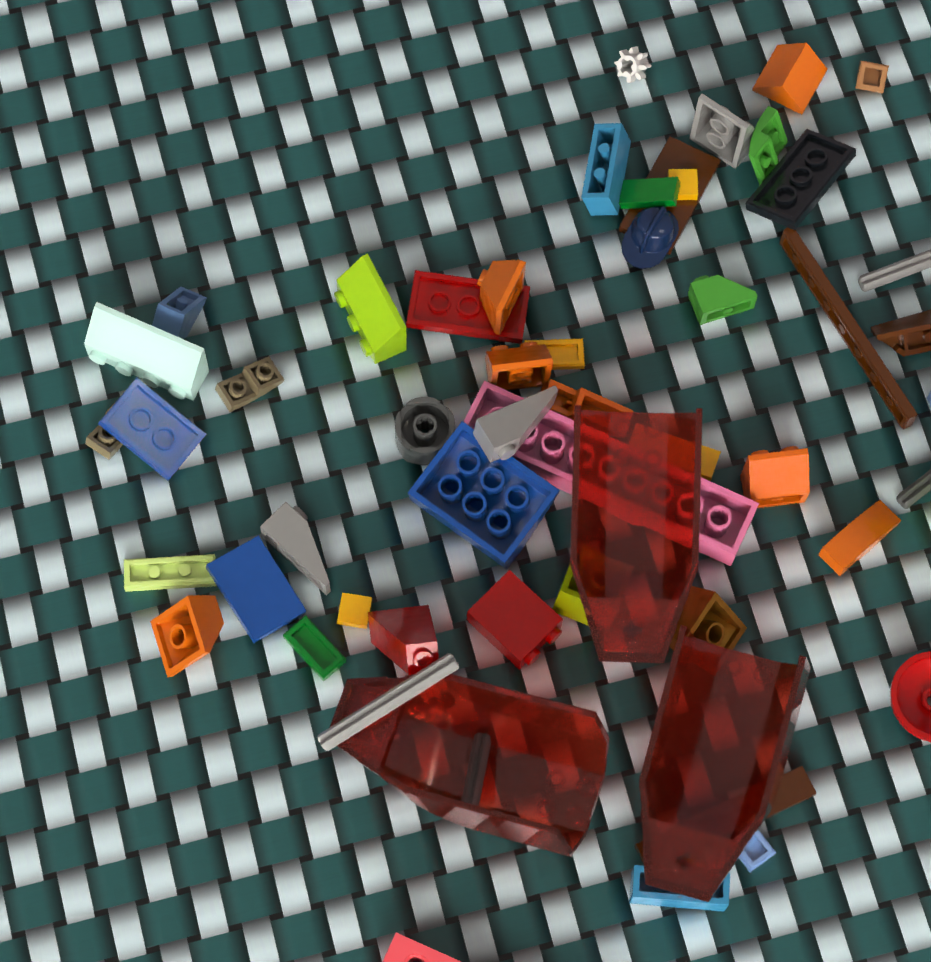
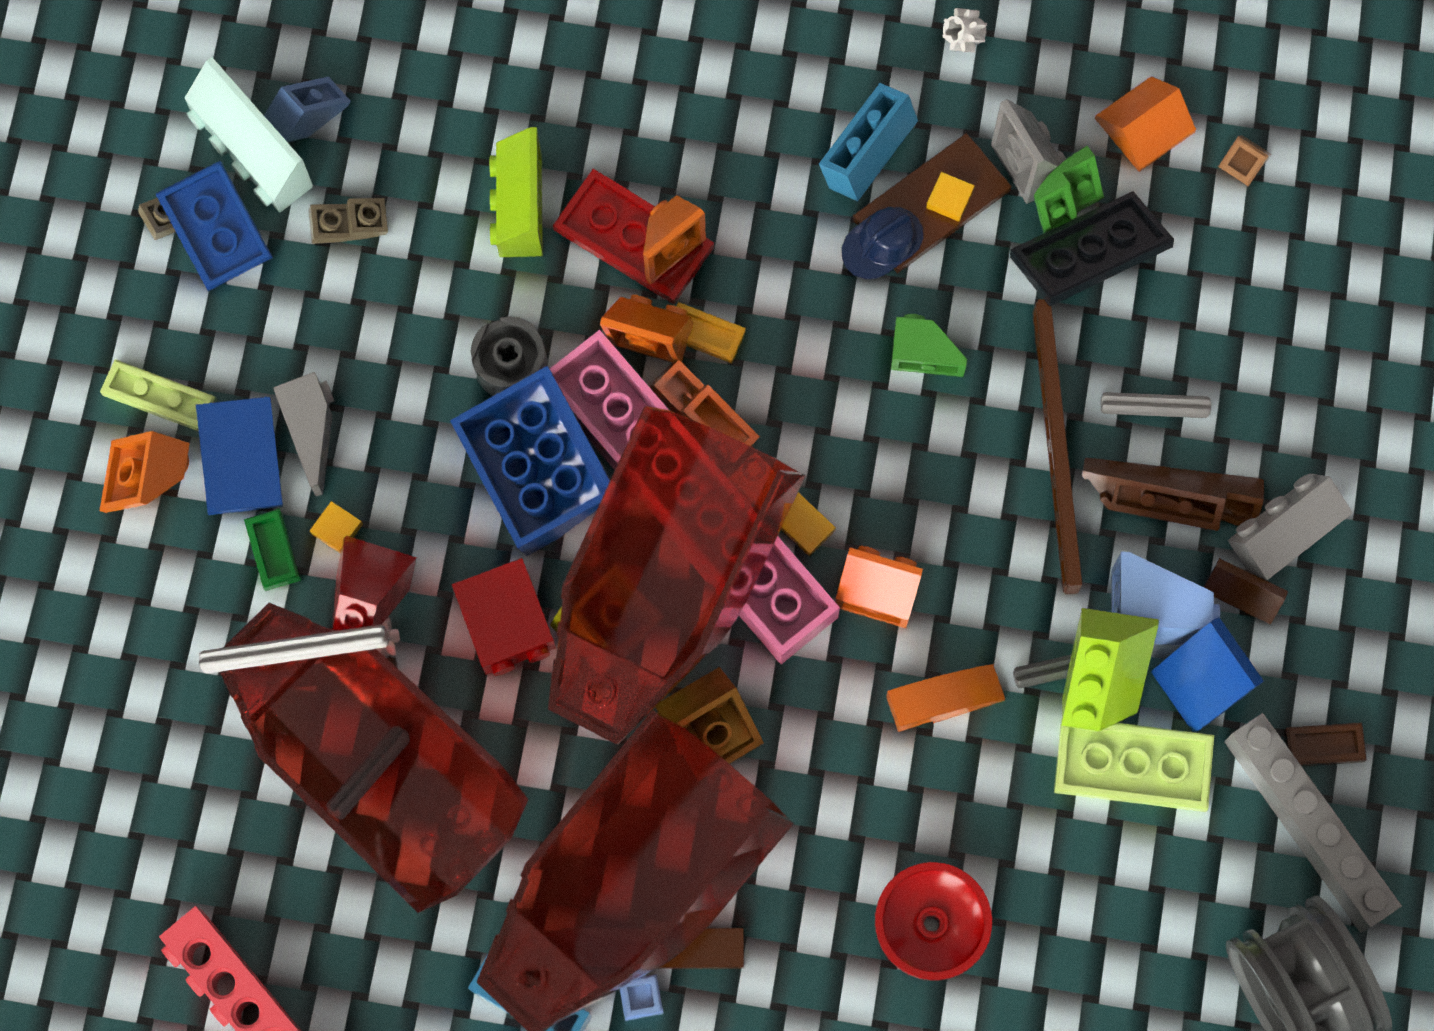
camera: 30 degrees right, 5 degrees up
light grey slope [473,385,558,463] -> none
green tile [619,177,681,209] -> none

